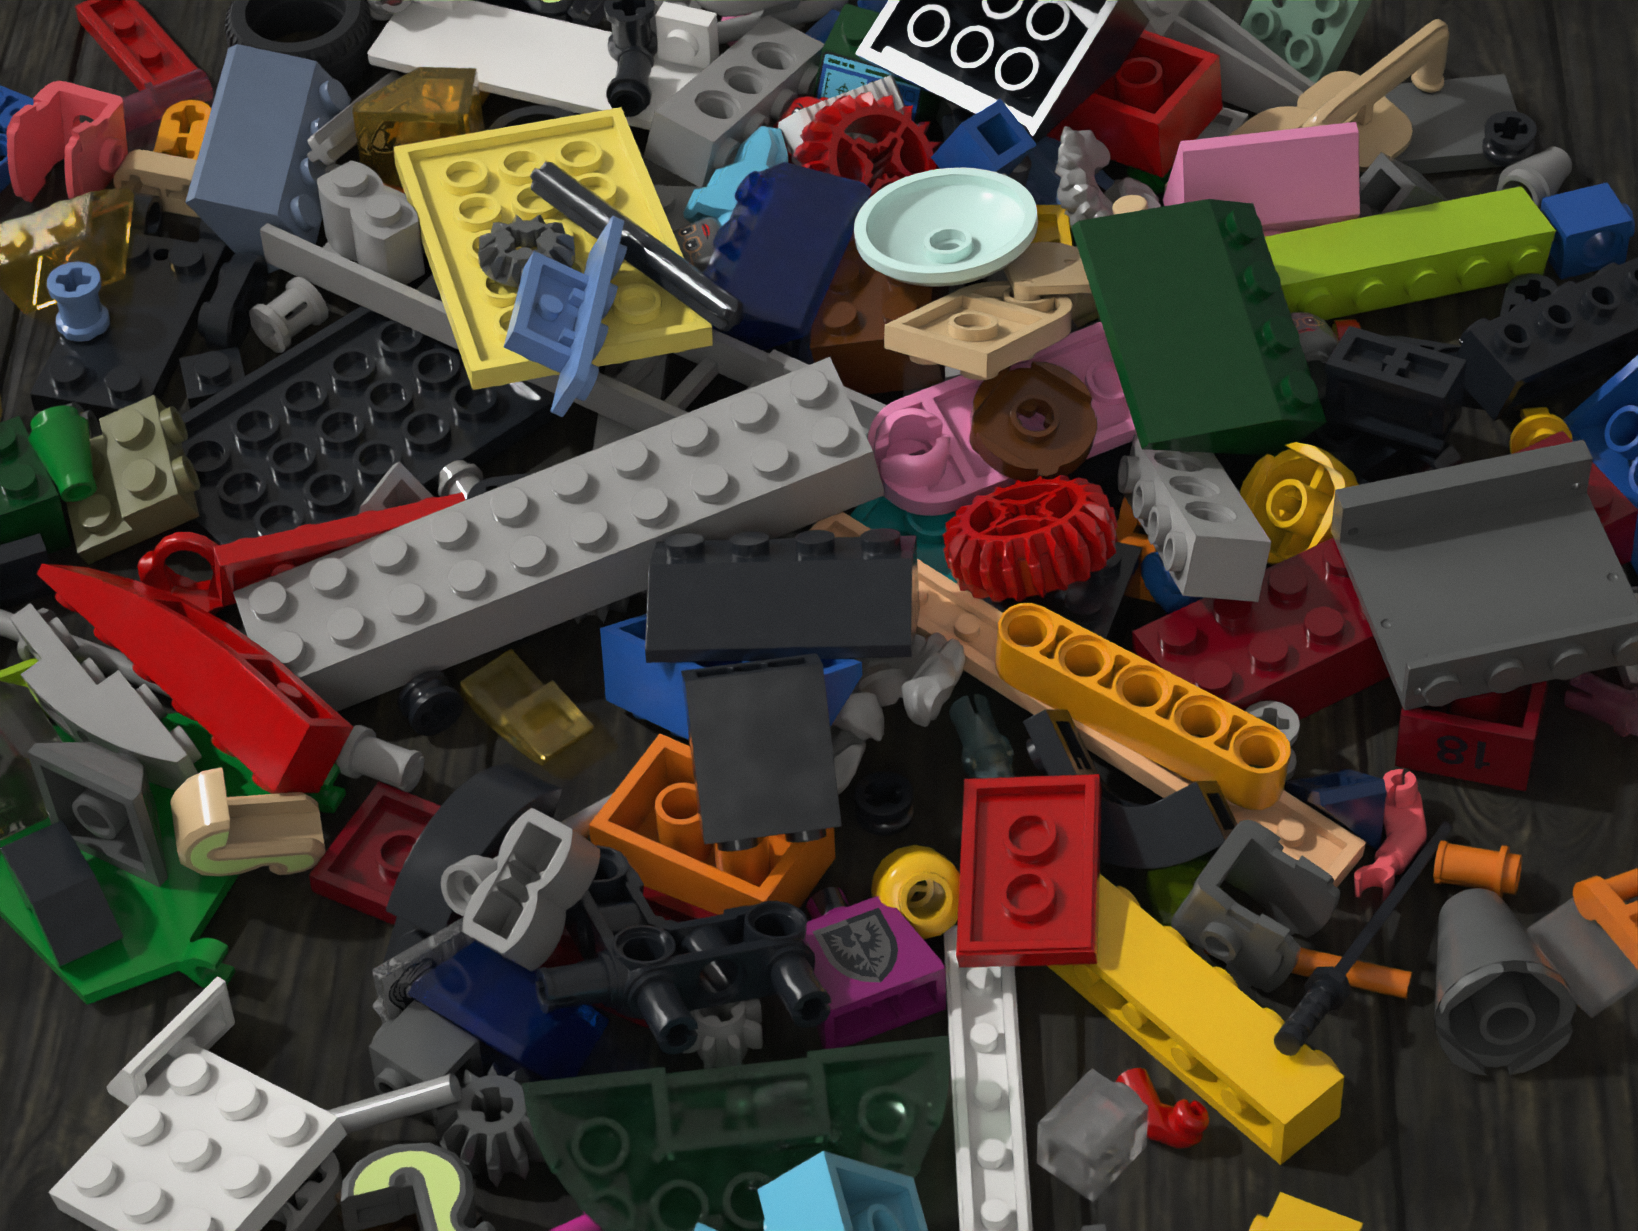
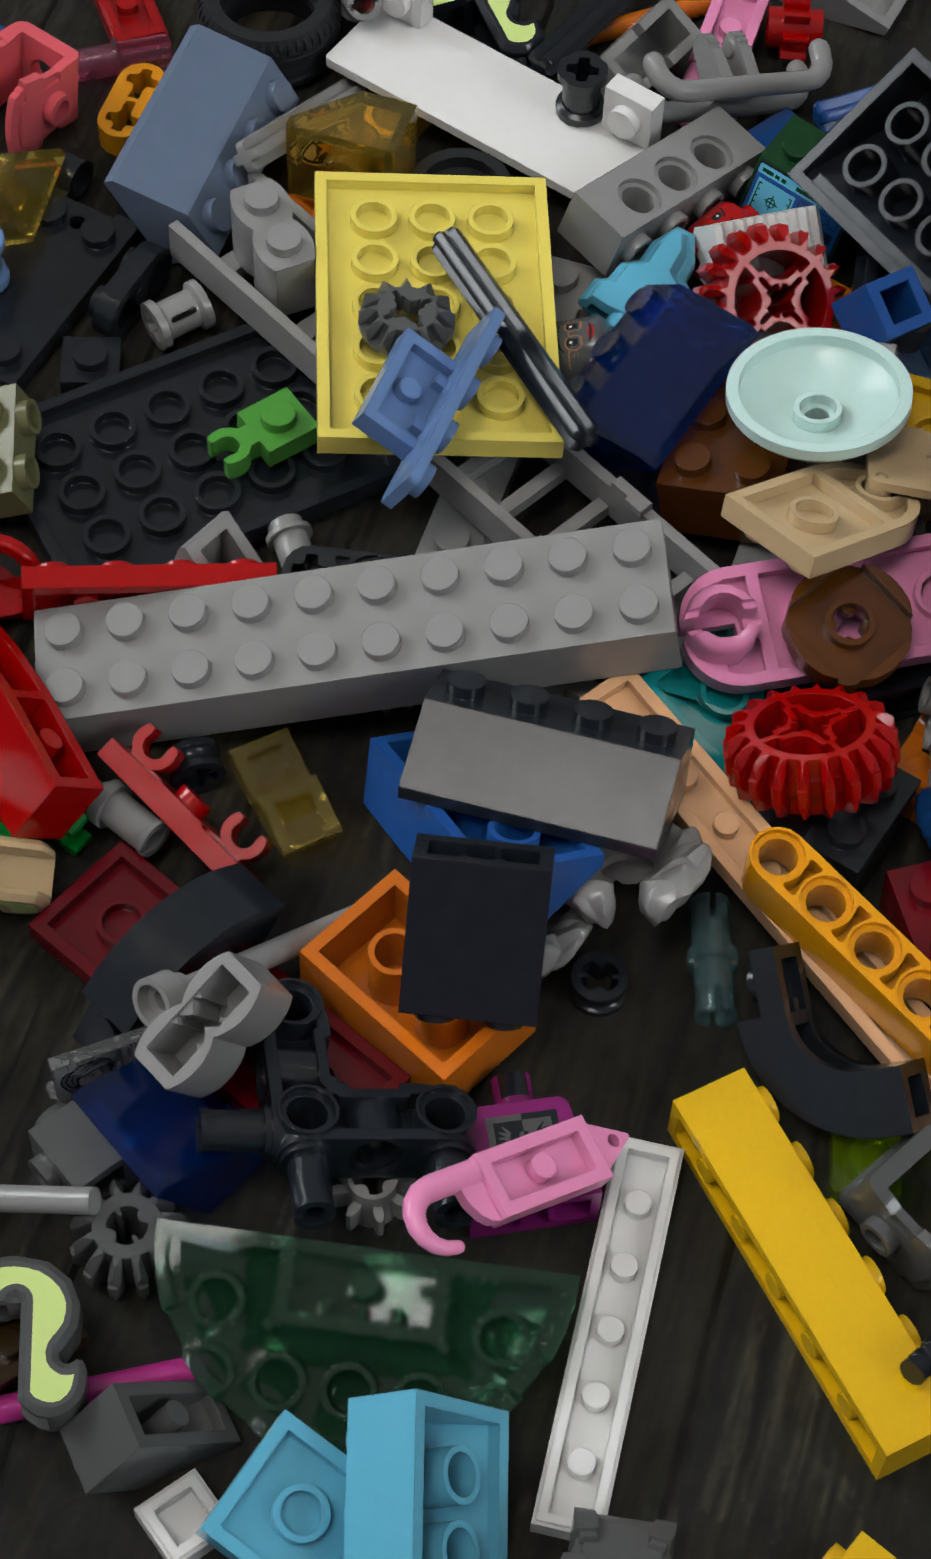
camera: 10 degrees right, 10 degrees up
tan beam [113,150,199,217] -> none
black pin [606,46,654,117] -> none
yellow head [871,845,960,940] -> none
red tile [956,774,1102,968] -> none
clear brick [1037,1068,1148,1202] -> none
red arm [1115,1068,1210,1149] -> none
none -> red plate [97,723,273,881]
none -> bright green plate [207,387,317,479]
none -> bright pink plate [402,1115,629,1257]

